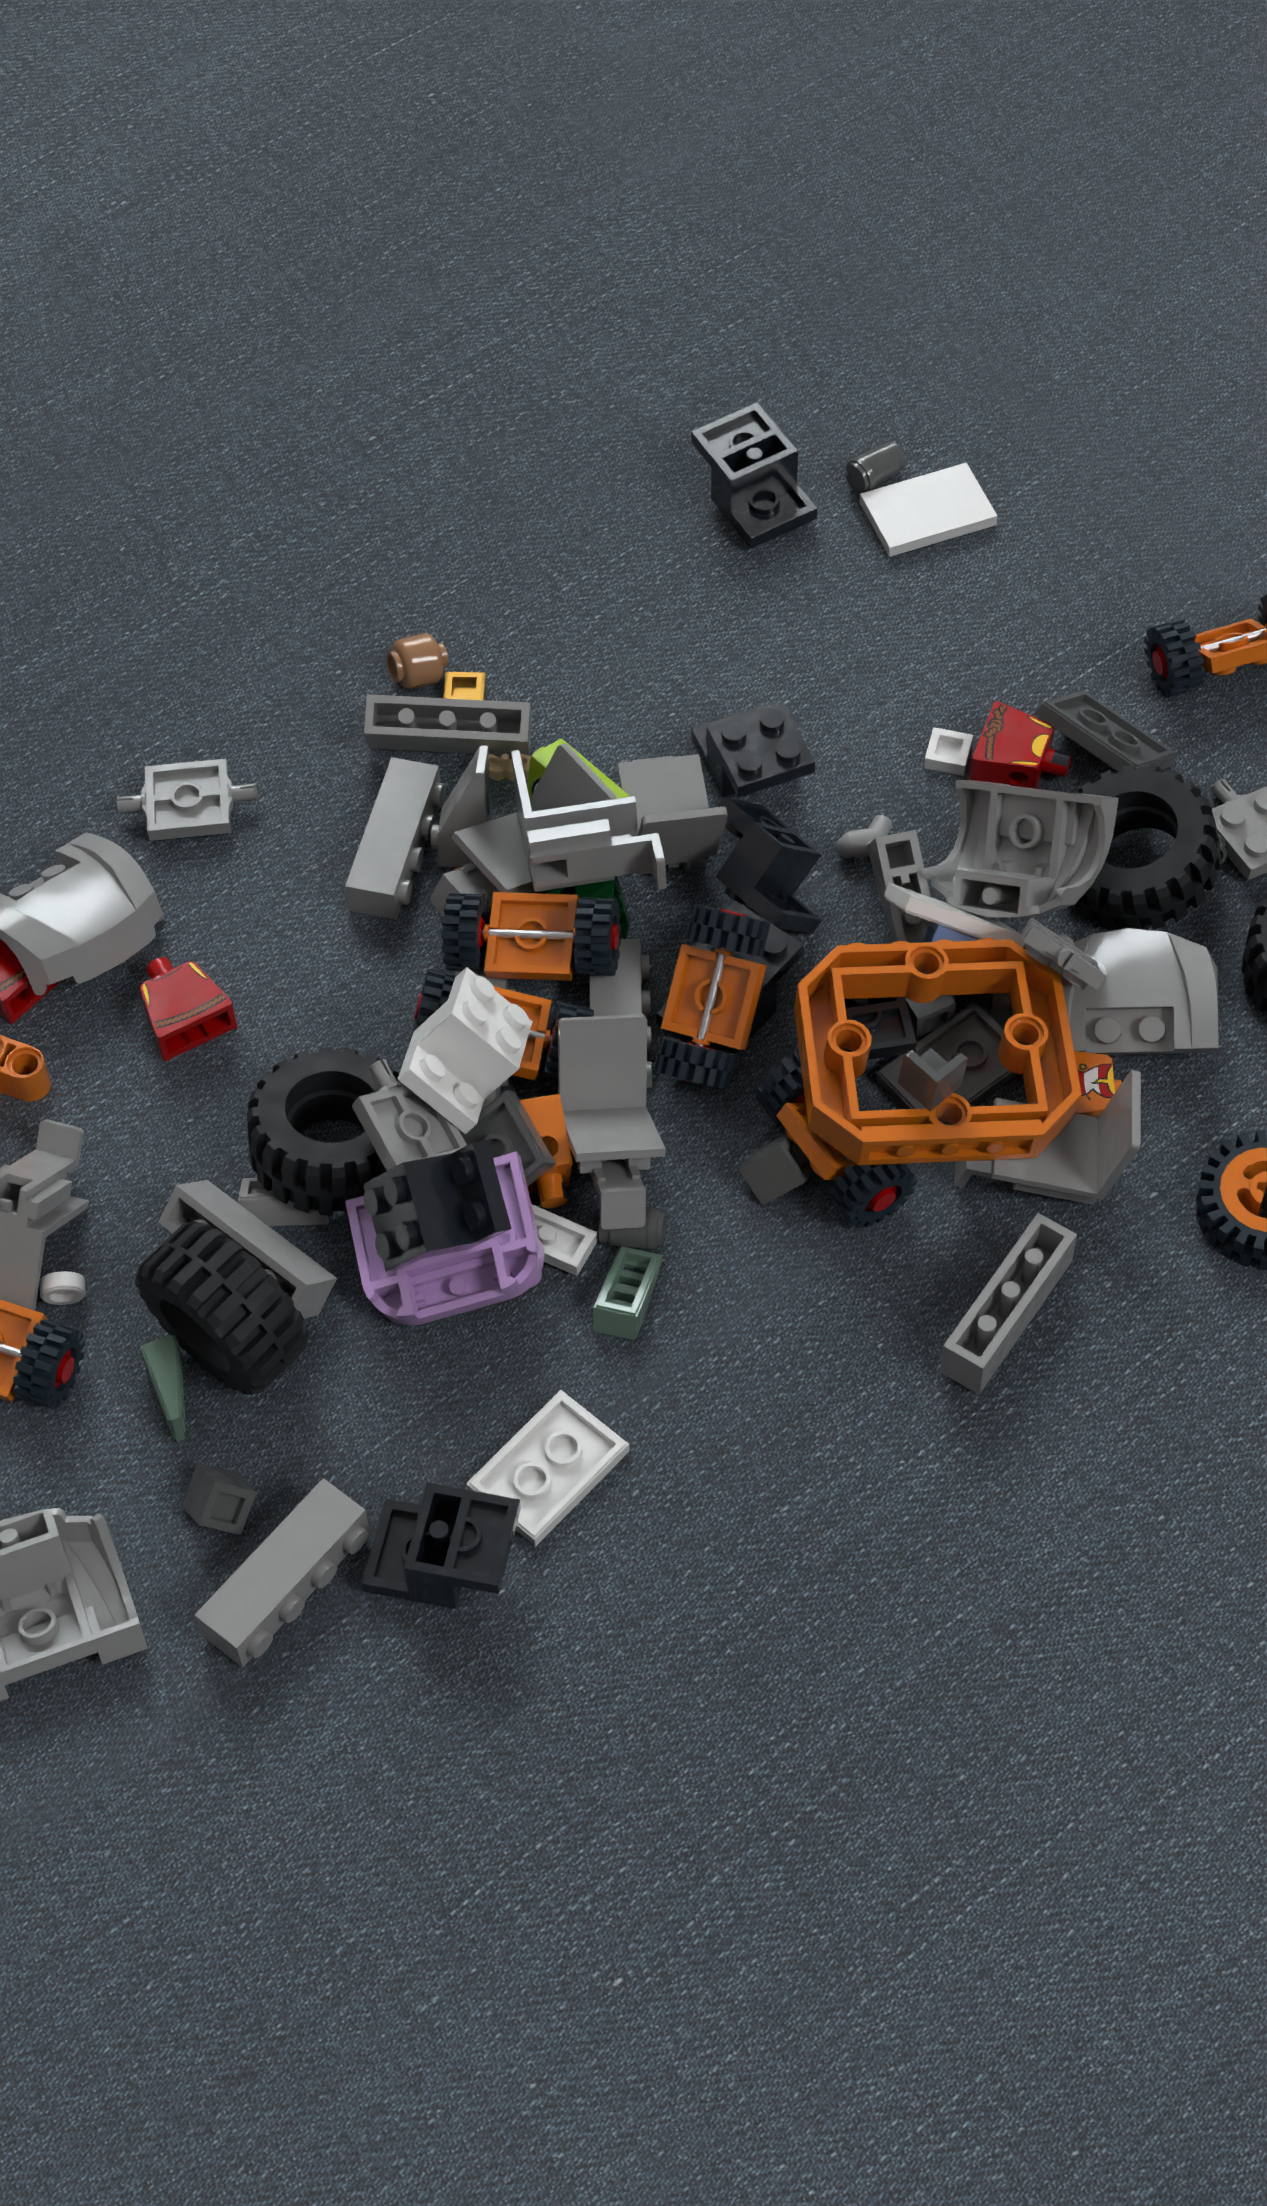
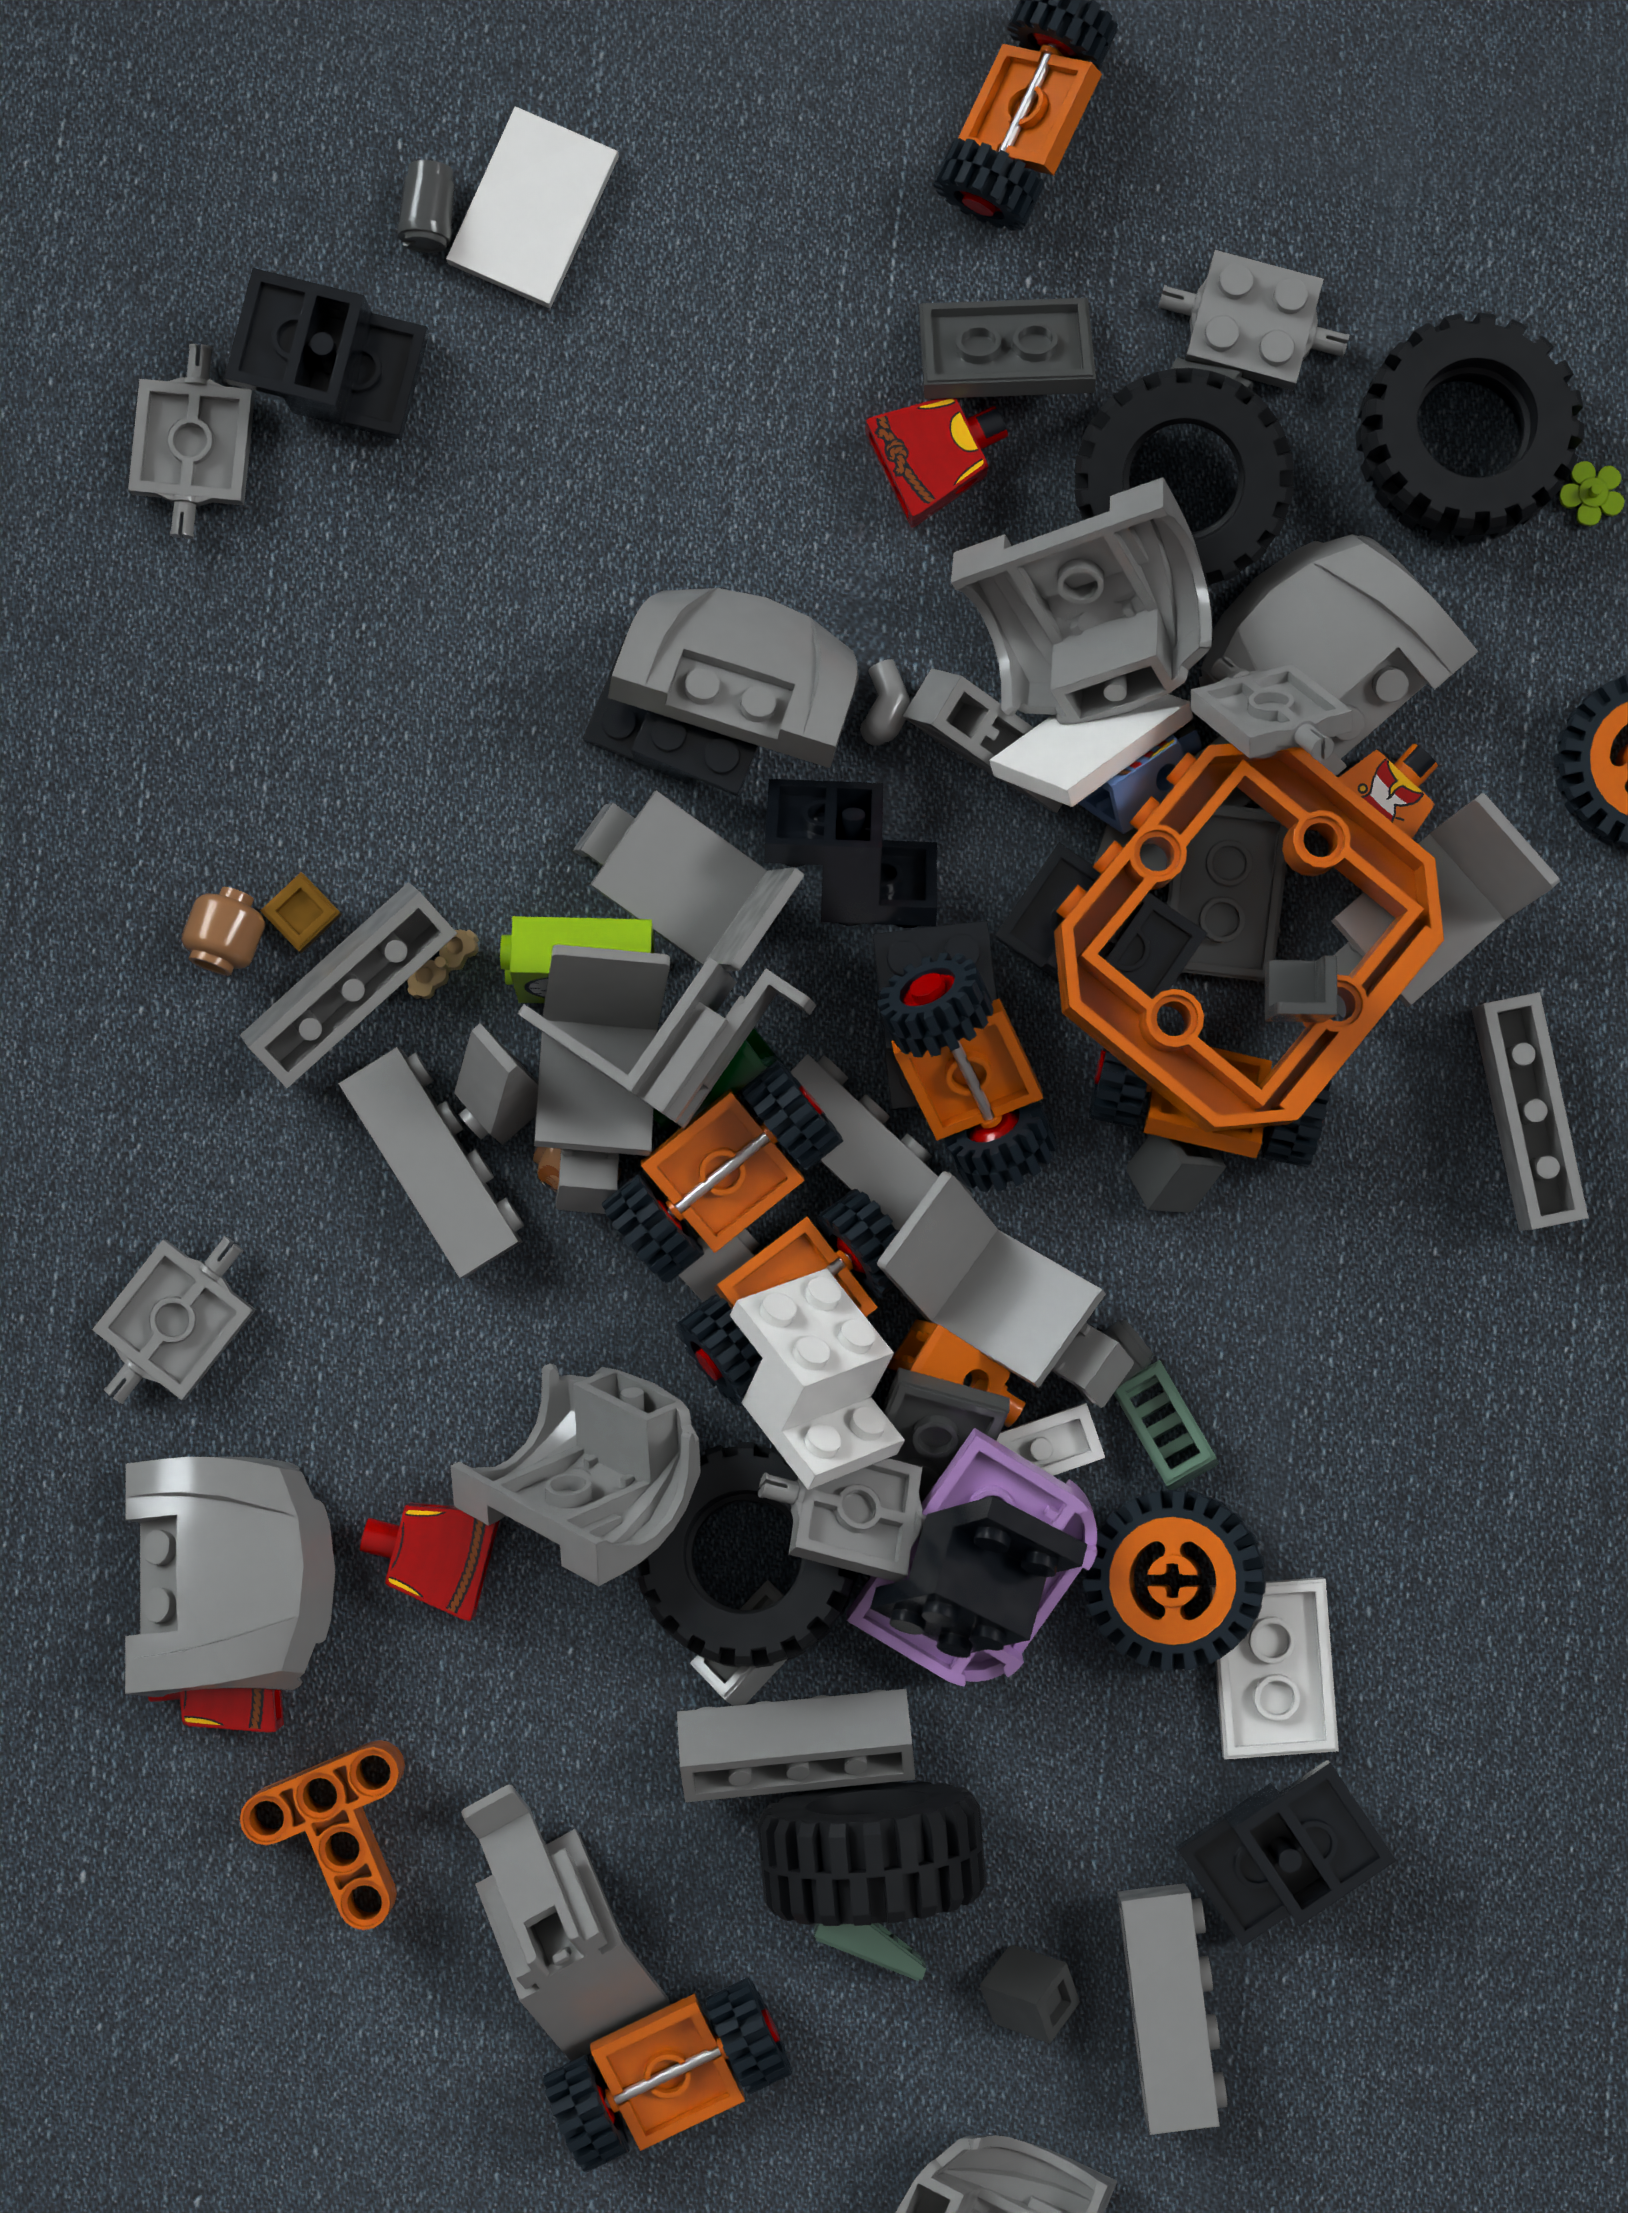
camera: 45 degrees left, 30 degrees up
white tile [39,1271,86,1305] -> none
white tile [924,727,973,776] -> none
none -> light grey plate [128,344,255,539]
none -> light grey piece [450,1364,701,1587]
none -> light grey piece [608,588,859,768]
none -> wheel [1083,1490,1266,1671]

